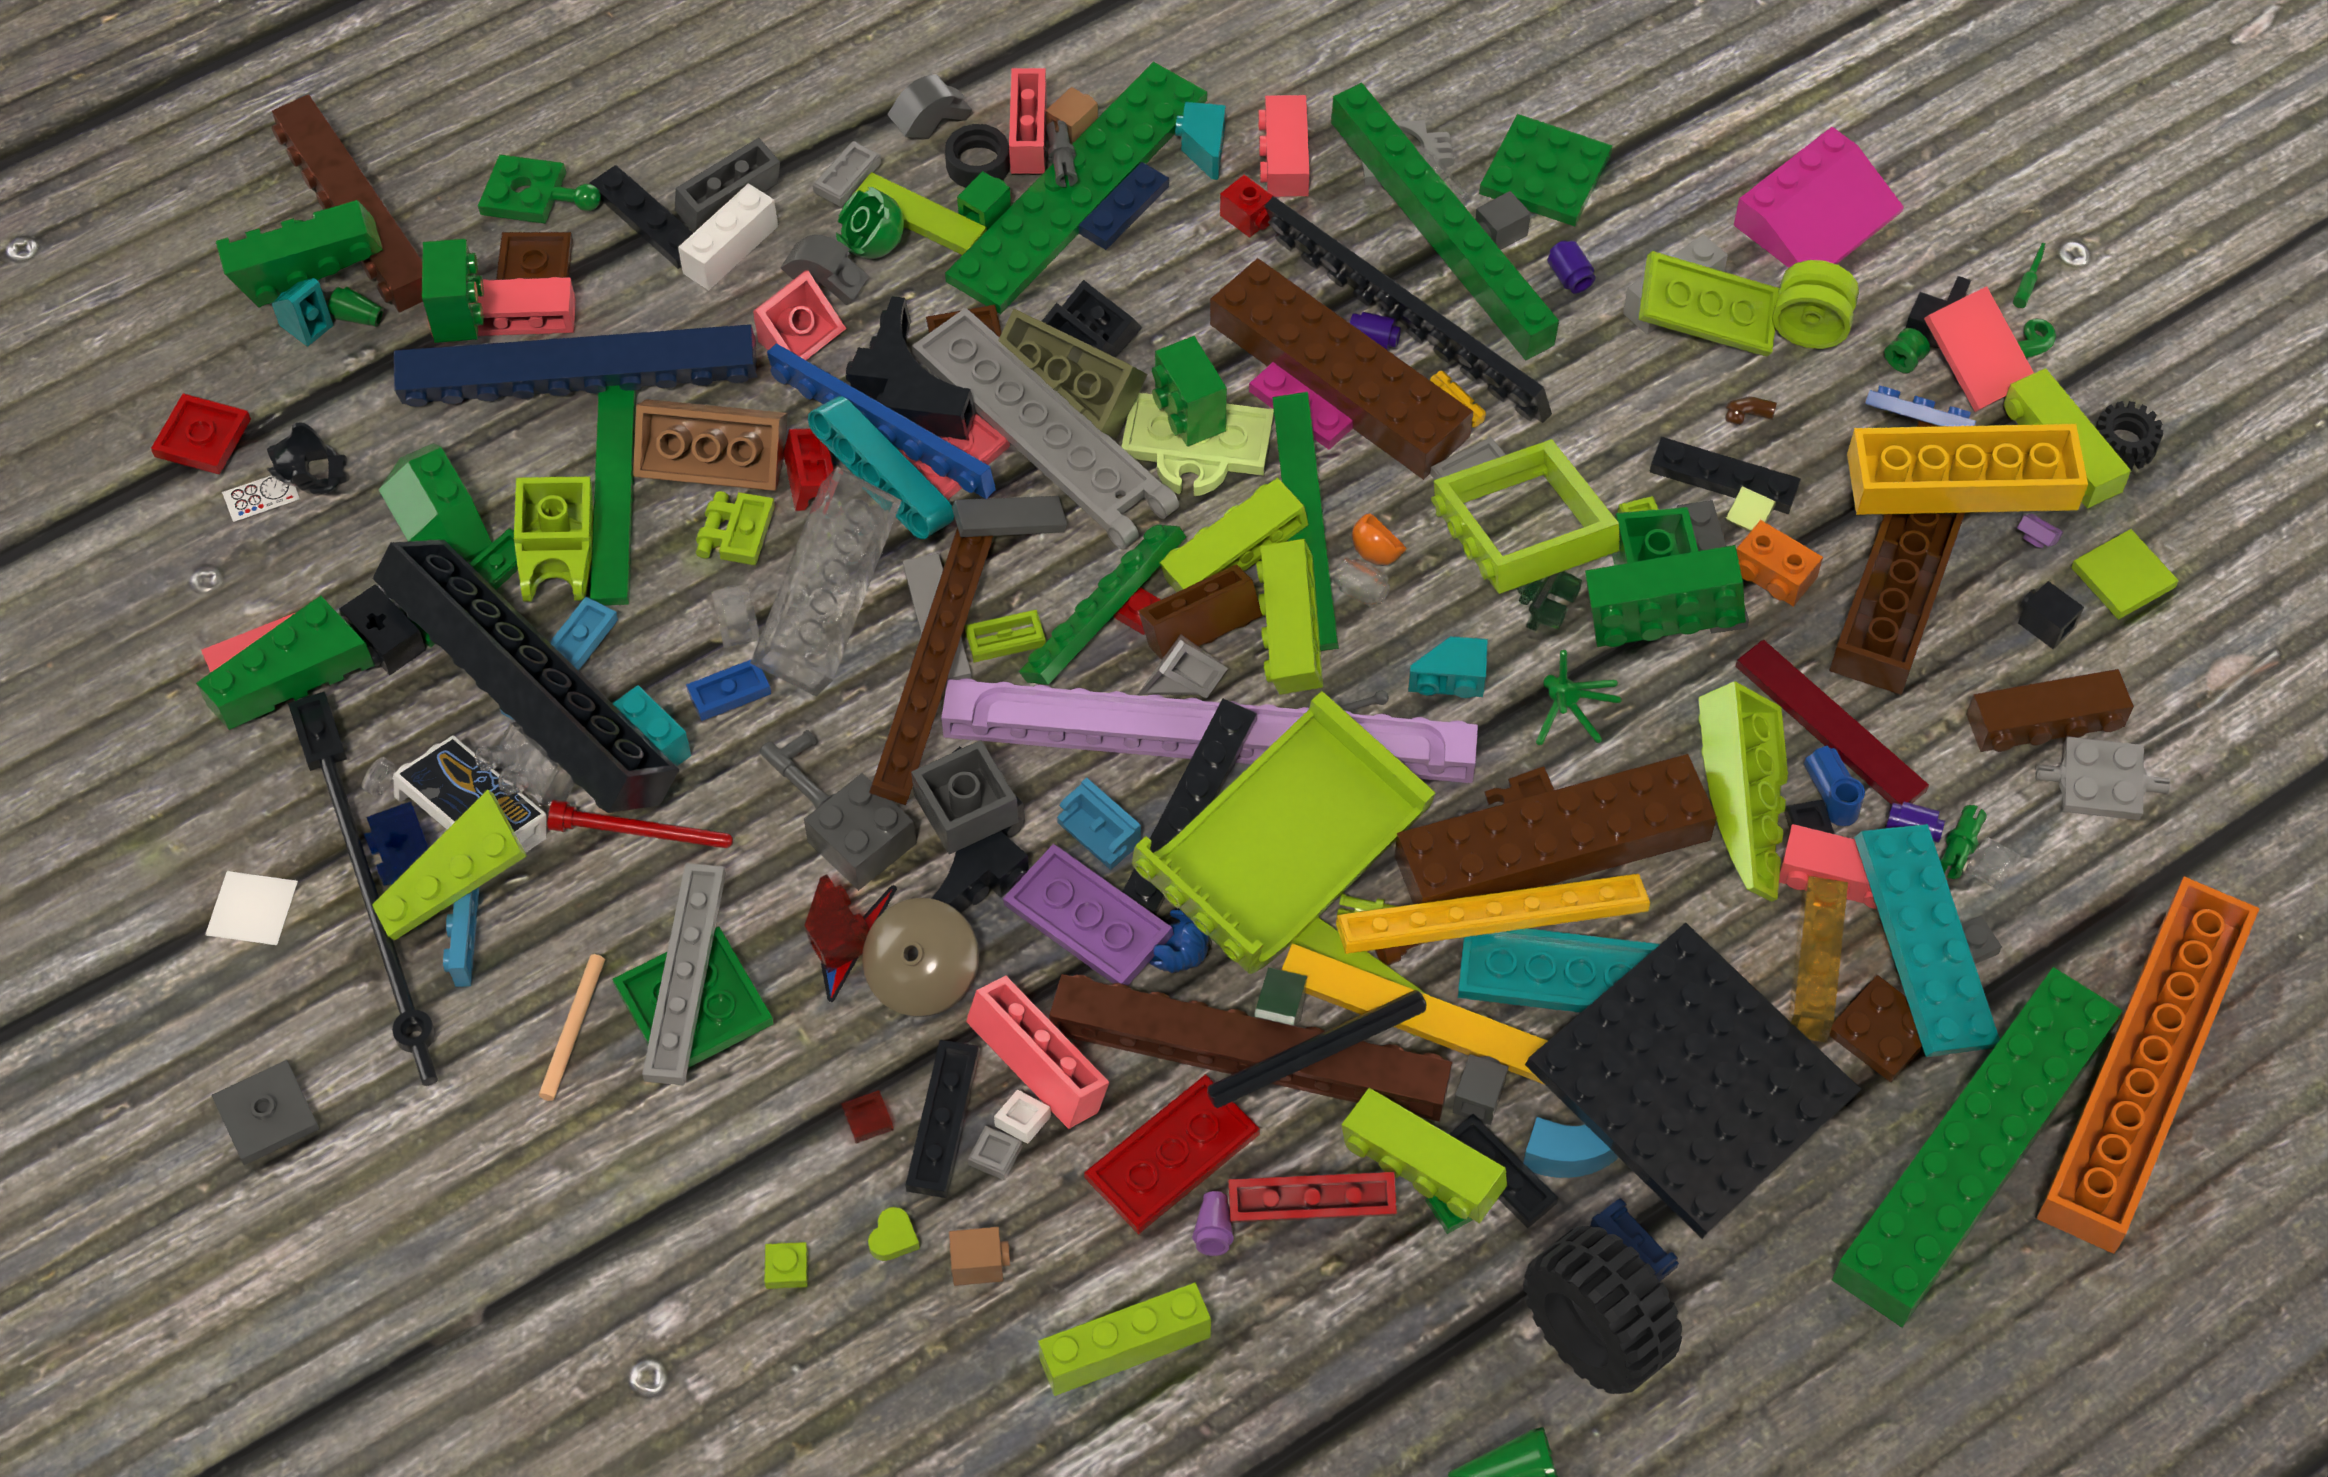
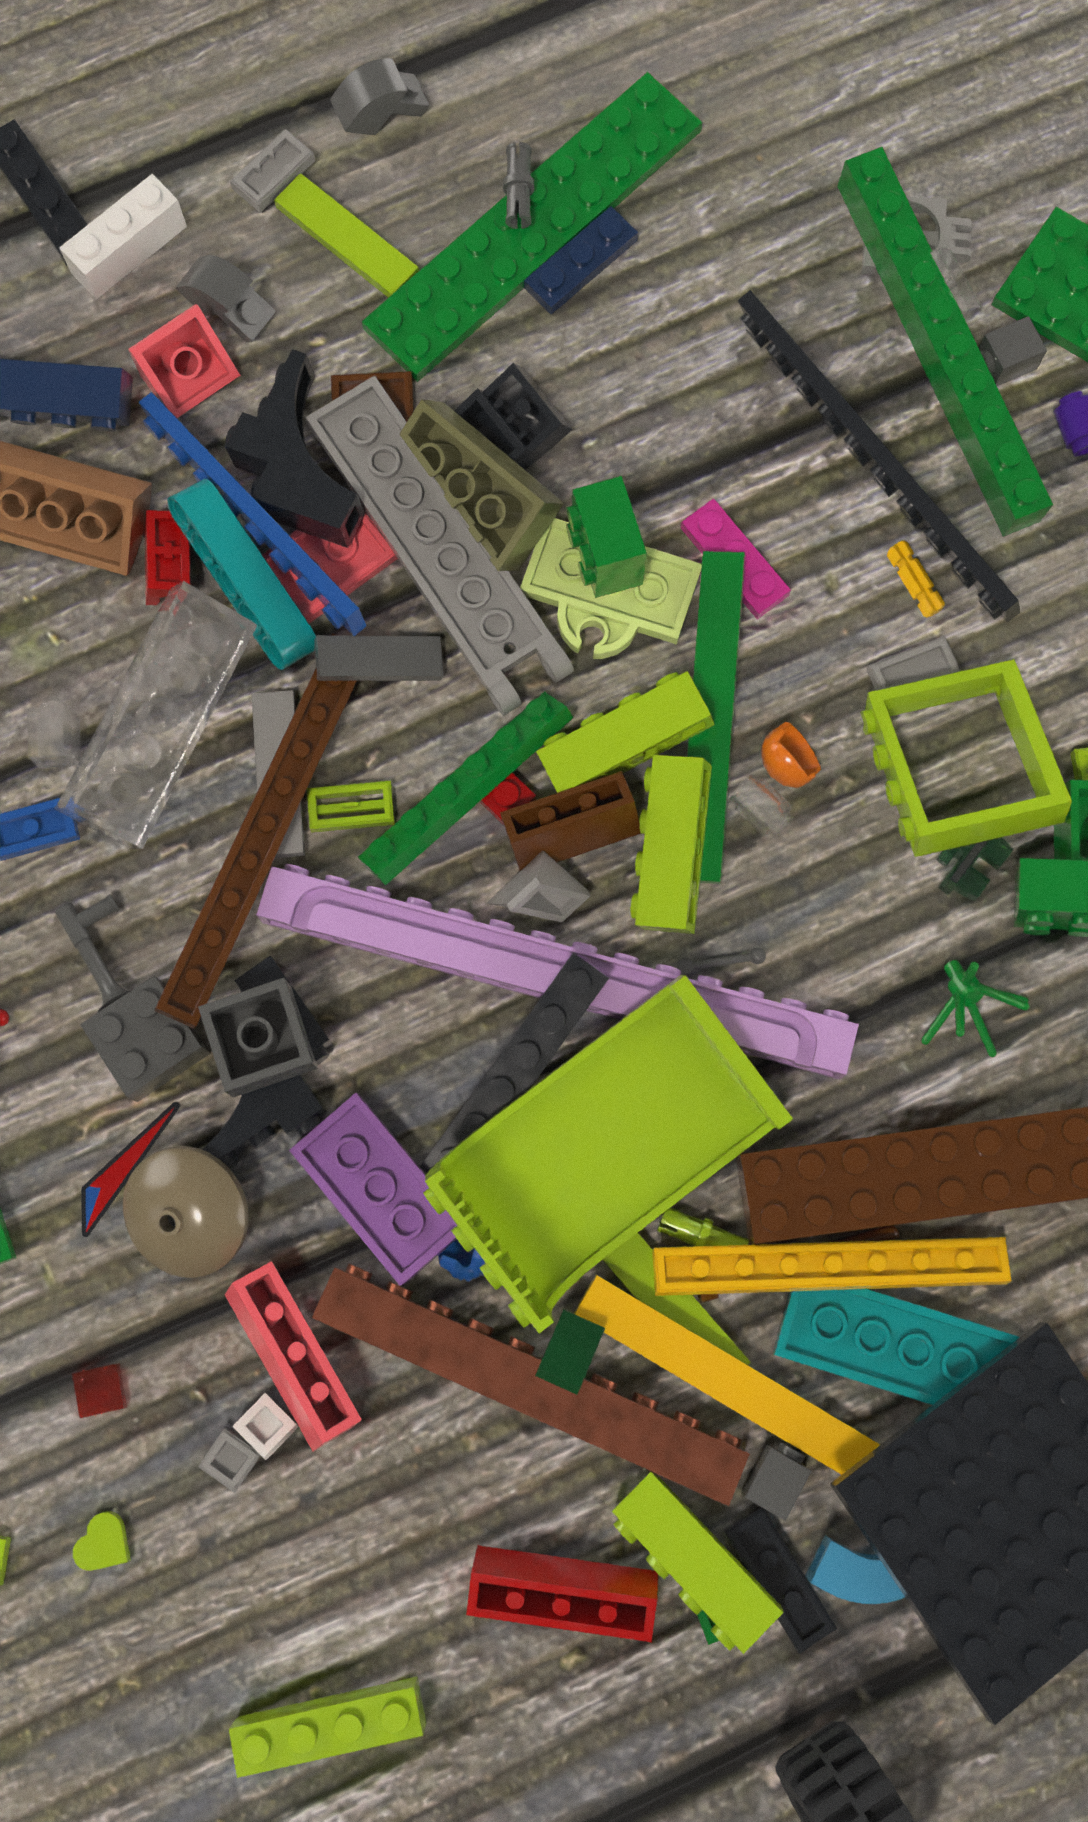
camera: 10 degrees right, 20 degrees up
dark grey brick [675,138,780,232] -> none
lime plate [695,491,775,565] -> none
clear red slope [804,874,869,973] -> none
green cylinder [836,187,904,259] -> none
black plate [905,1040,980,1198] -> none
black tyre [945,124,1010,188] -> none
medium nougat brick [949,1227,1010,1286] -> none
green brick [957,171,1011,230] -> none
coral brick [1009,68,1047,174] -> none
medium nougat brick [1045,87,1098,144] -> none
dark azure hinge [1057,777,1141,870] -> none
red tile [1084,1074,1260,1235] -> none
teal slope [1175,102,1226,180] -> none
medium lavender cone [1192,1191,1234,1256] -> none
black axle [1207,990,1427,1108] -> none
reddish brown brick [1210,258,1473,480] -> none
red brick [1220,174,1273,238] -> none
coral brick [1258,95,1309,197] -> none
dark purple brick [1350,312,1401,351] -> none
teal slope [1408,636,1488,698] -> none
reddish brown plate [1484,766,1554,805] -> none
dark blue hinge [1590,1198,1679,1282] -> none

